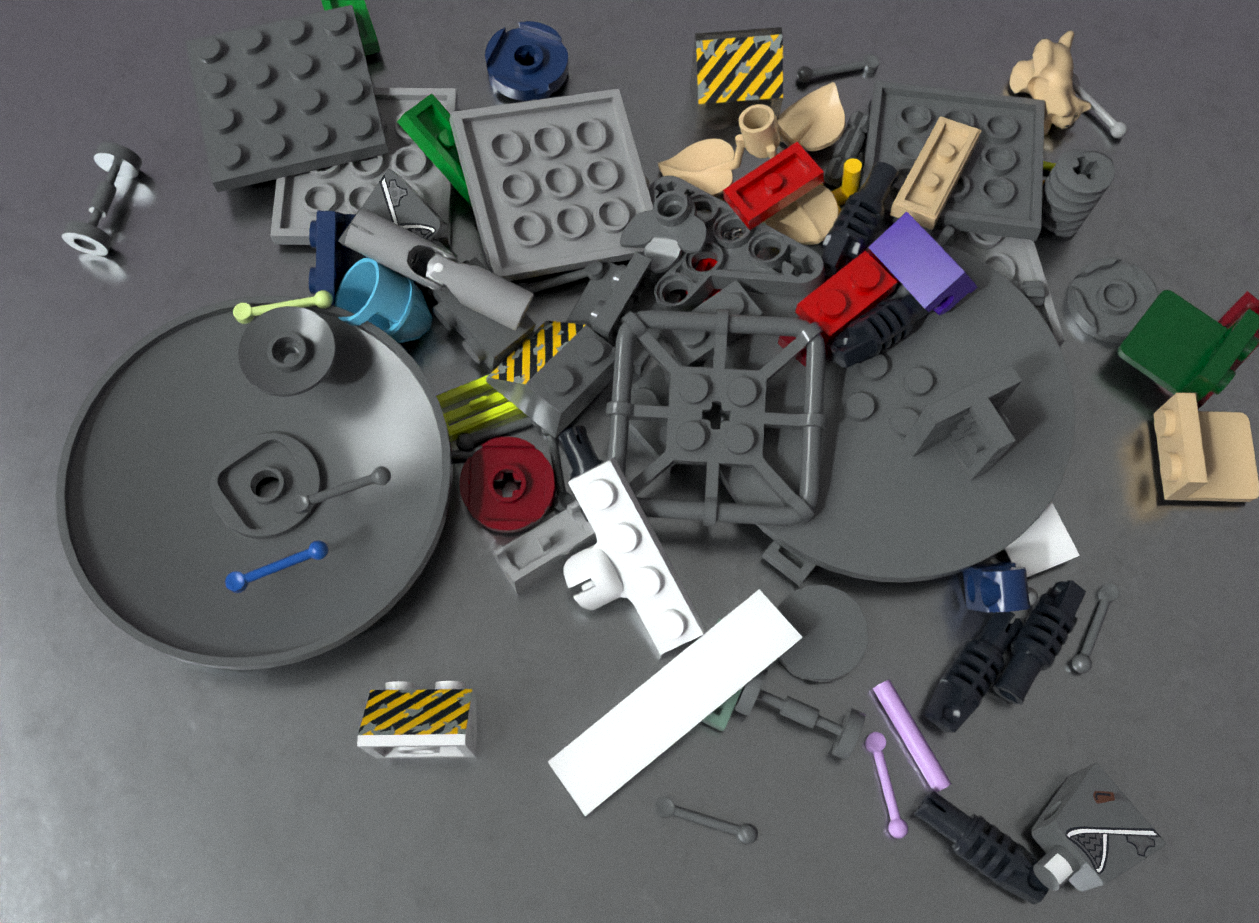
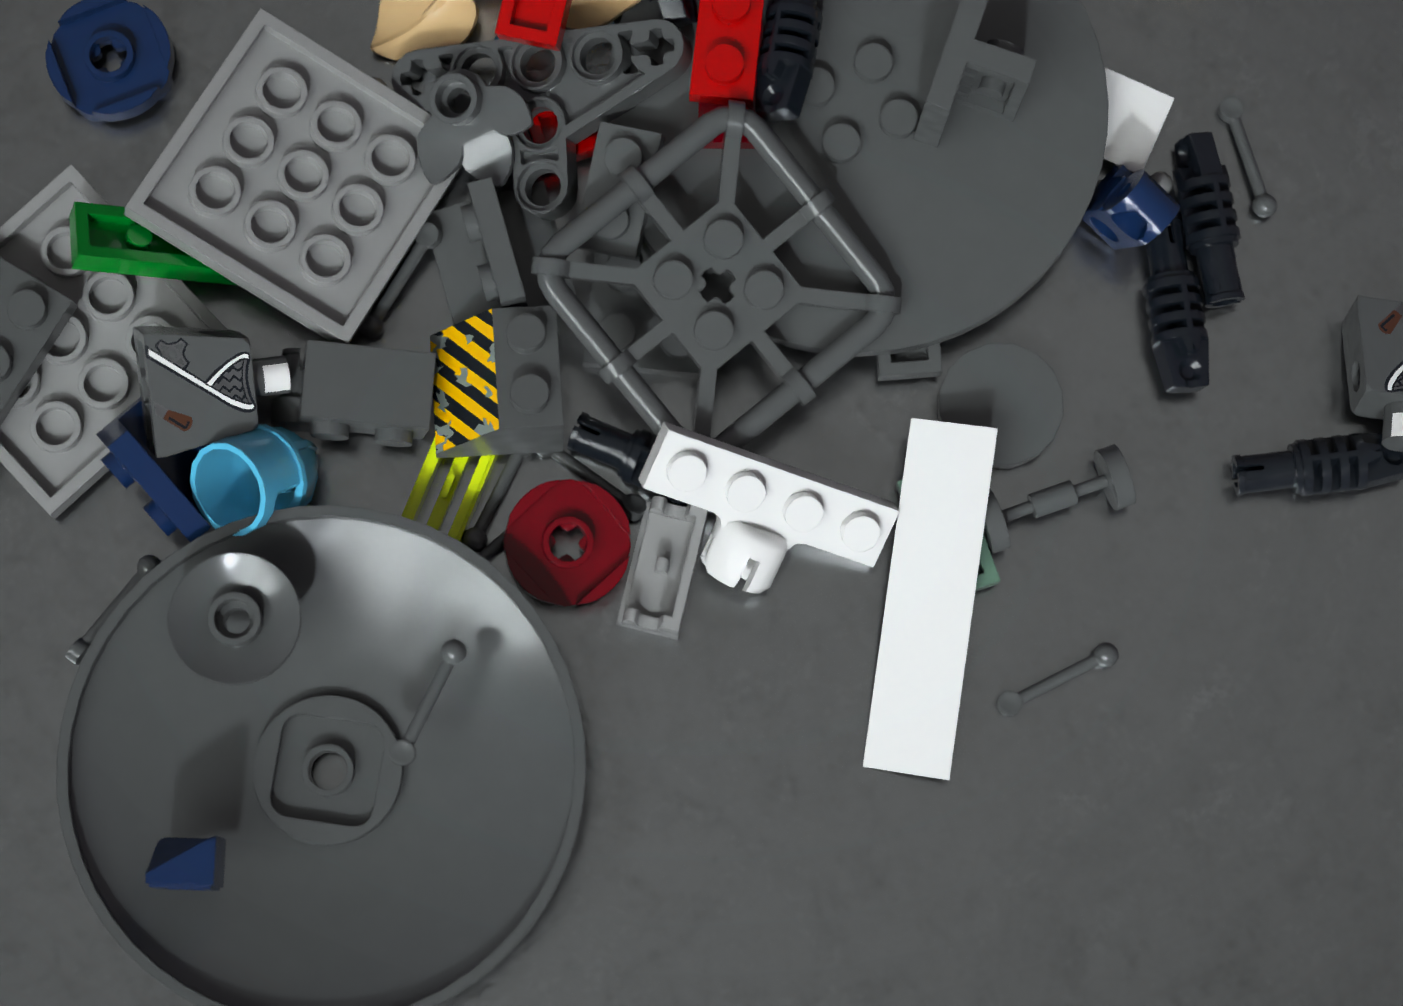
camera: 45 degrees left, 10 degrees up
blue hinge [225,540,328,593] -> none
yellowish green hinge [233,290,333,324] -> none
light grey piece [345,208,534,331] -> none
slope [357,681,478,758] -> none
lavender hinge [865,732,908,839] -> none
lavender piece [873,679,952,792] -> none
none -> dark blue slope [145,836,226,891]

